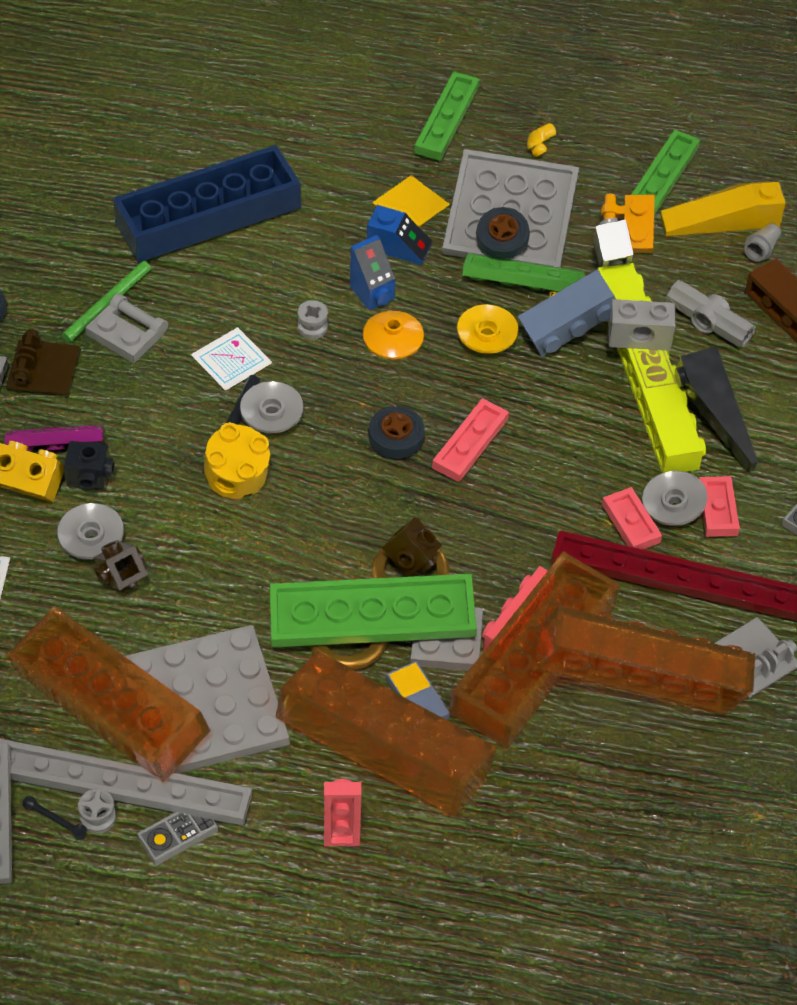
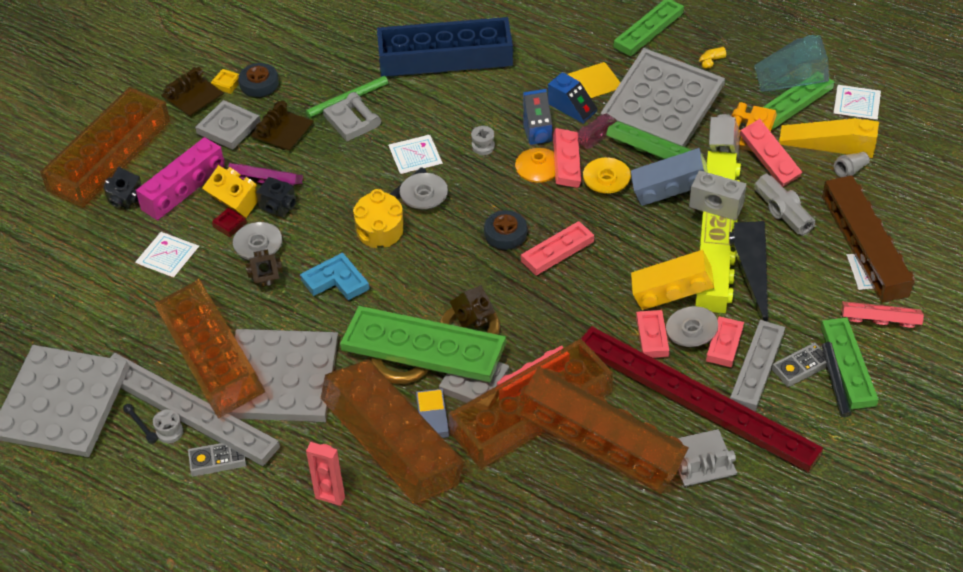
camera: 25 degrees right, 5 degrees down
black wheel [476,207,530,260] -> none
none -> dark red tile [212,207,247,237]
none -> dark azure plate [300,253,369,300]
none -> coral plate [553,128,581,188]
none -> clear pink plate [578,113,617,149]
none -> yellow brick [631,250,714,310]
none -> light grey plate [730,320,785,411]
none -> coral plate [740,119,802,187]
none -> clear light blue slope [754,35,829,92]
none -> white sticker [834,85,881,120]

